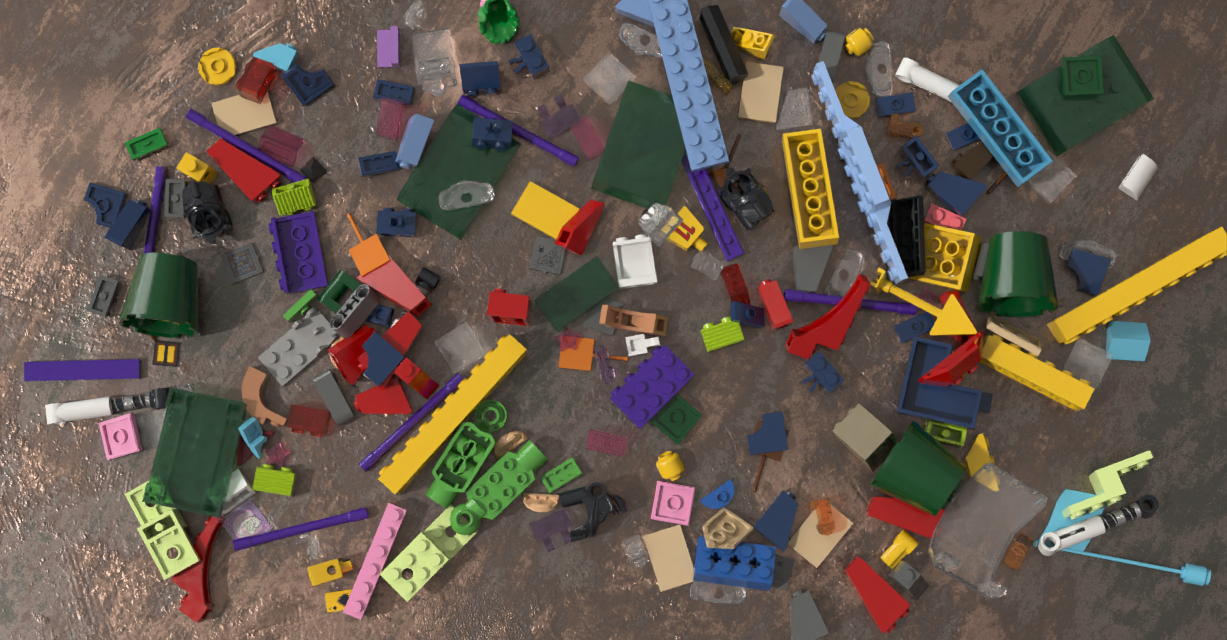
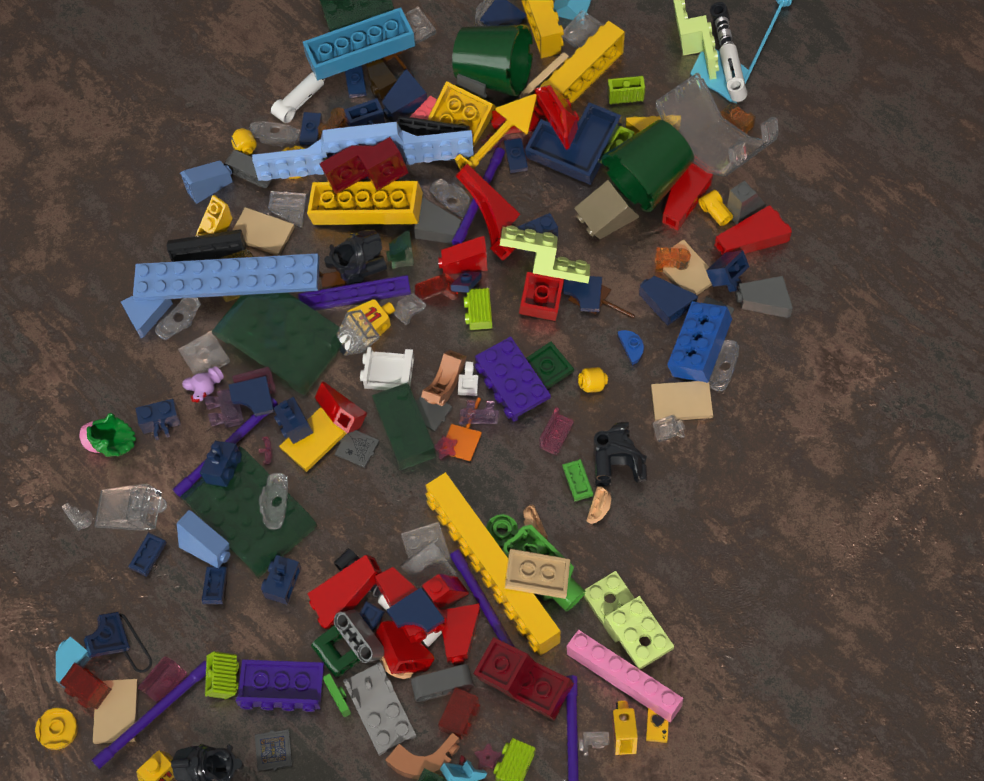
camera: 75 degrees left, 20 degrees down
red slope [206,139,283,204] -> none
pearl dark grey slope [300,157,326,183] -> none
orange piece [347,213,390,277] -> none
clear pink panel [376,97,405,141] -> none
medium lavender panel [377,26,400,68] -> none
bright green brick [449,440,548,535] -> none
dark blue slope [459,61,502,97] -> none
red brick [487,289,532,326] -> none
clear purple plate [529,508,572,552] -> none
bright pink tile [651,481,695,526] -> none
tan tile [702,507,755,549] -> none
none -> black piece [119,613,152,673]
none -> lavender animal [182,366,224,403]
none -> dark blue tile [229,376,274,417]
none -> clear pink piece [259,437,272,465]
none -> dark blue brick [274,397,313,444]
none -> dark red piece [319,137,409,194]
none -> clear green slope [386,231,414,269]
none -> clear plate [400,541,457,589]
none -> dark red piece [473,637,574,721]
none -> yellowish green bracket [500,226,590,283]
none -> tan tile [505,549,570,599]
none -> red brick [519,272,564,321]
none -> lime brick [607,76,645,104]
none -> dark blue brick [706,250,750,292]

